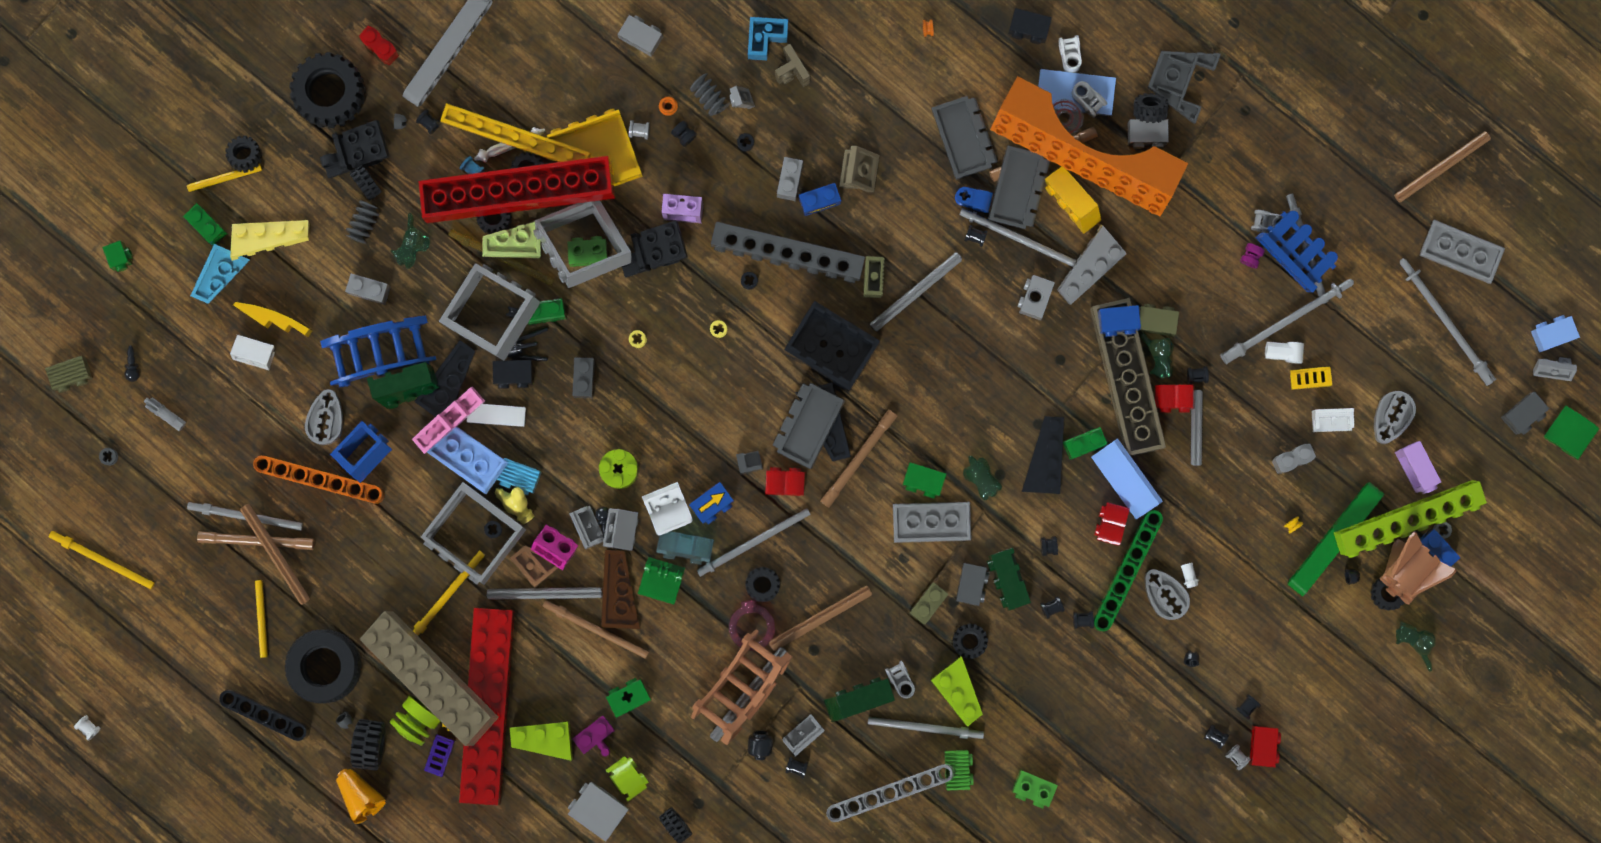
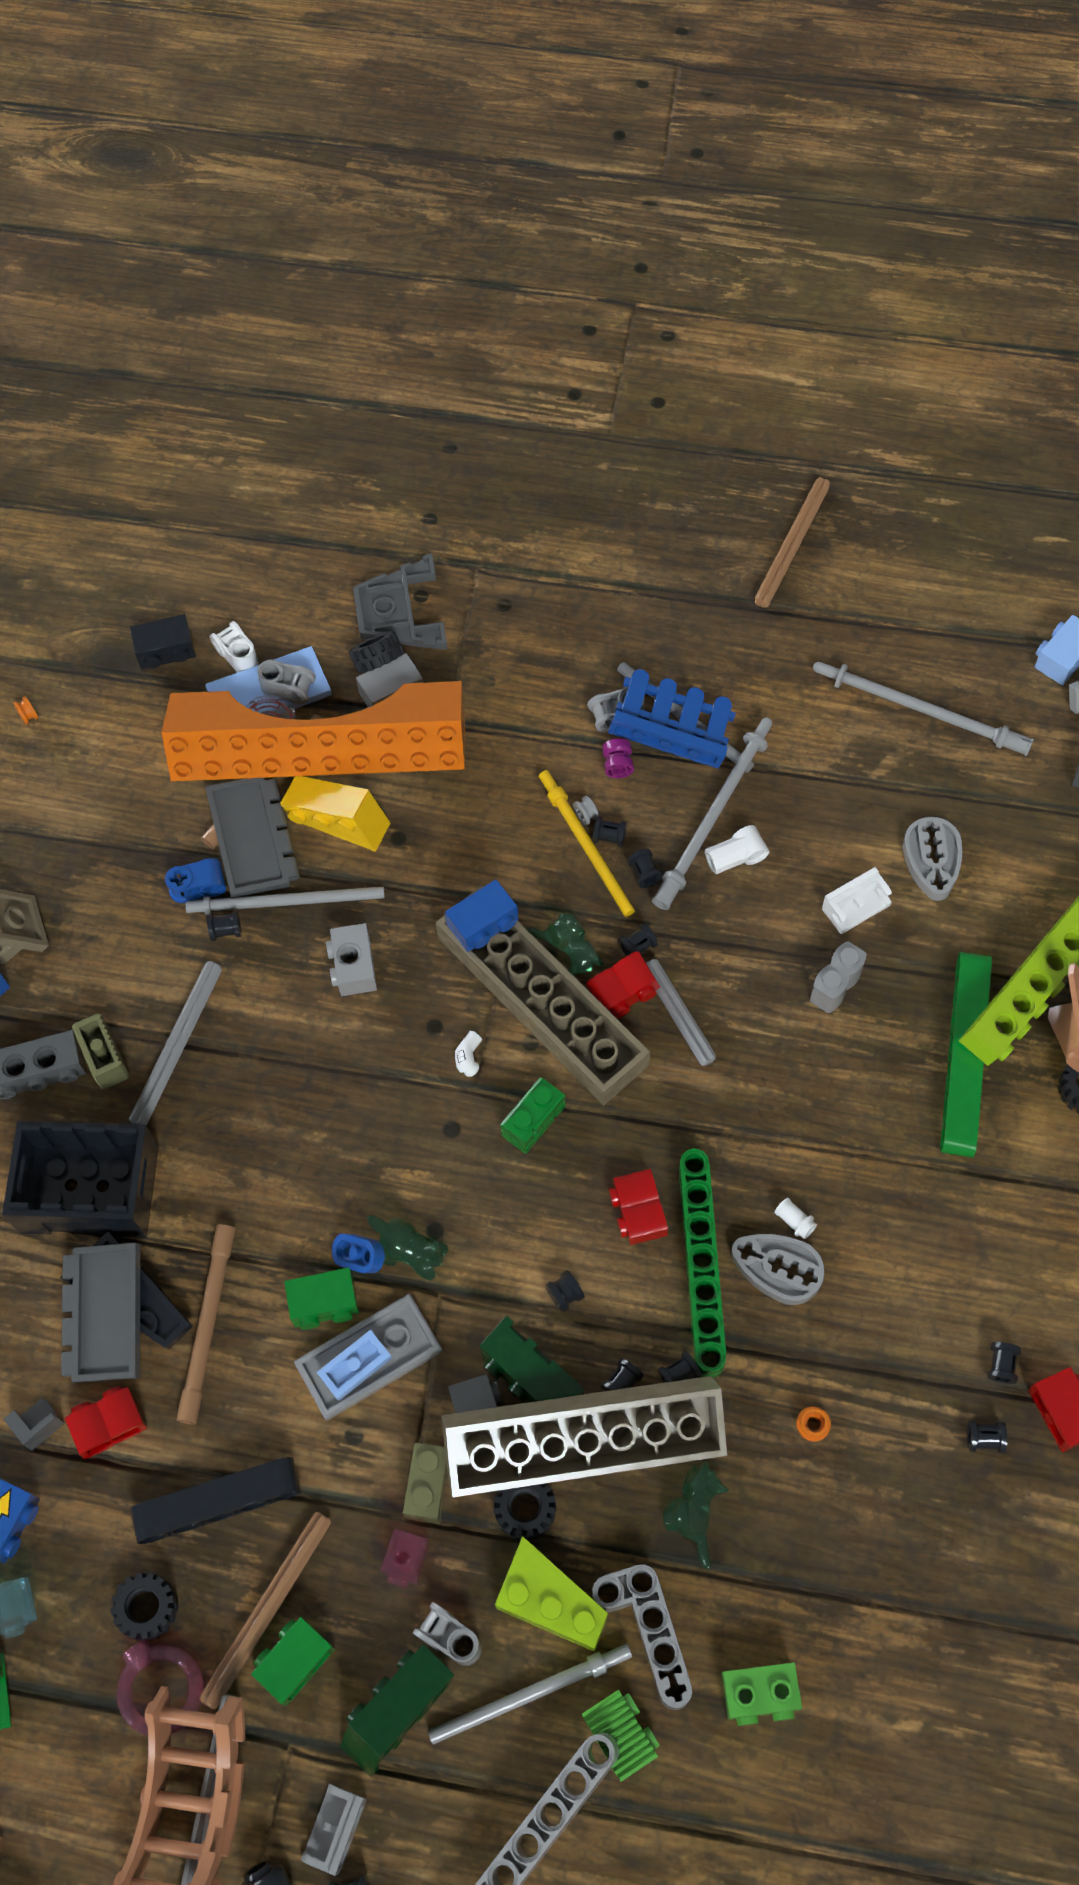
camera: 25 degrees left, 20 degrees down
light grey bar [697,508,811,577] -> none
dark grey hinge [931,96,998,180] -> none
black wing [1021,416,1064,494] -> none
light grey wing [1057,225,1127,305] -> none
light blue tile [1091,438,1163,519] -> none
olive brick [1138,304,1179,336] -> none
black hinge [1184,650,1200,667] -> none
light grey bush [1225,744,1251,770] -> none
yellow bush [1284,516,1303,534] -> none
yellow slope [1290,367,1332,390] -> none
black hinge [1344,569,1360,585] -> none
lavender window [1395,441,1441,494] -> none
light grey tile [1419,220,1505,284] -> none
none -> black beam [130,1457,302,1545]
none -> green brick [251,1617,336,1707]
none -> light blue plate [317,1330,392,1401]
none -> blue plate [332,1234,385,1273]
none -> clear pink brick [380,1529,430,1589]
none -> dark tan brick [441,1376,727,1497]
none -> white arm [454,1031,482,1077]
none -> yellow bar [539,770,635,917]
none -> light grey bush [573,796,599,826]
none -> light grey beam [592,1564,692,1710]
none -> black bush [593,816,627,848]
none -> black bush [627,849,663,888]
none -> clear green animal [663,1462,729,1570]
none -> orange plate [796,1406,831,1442]

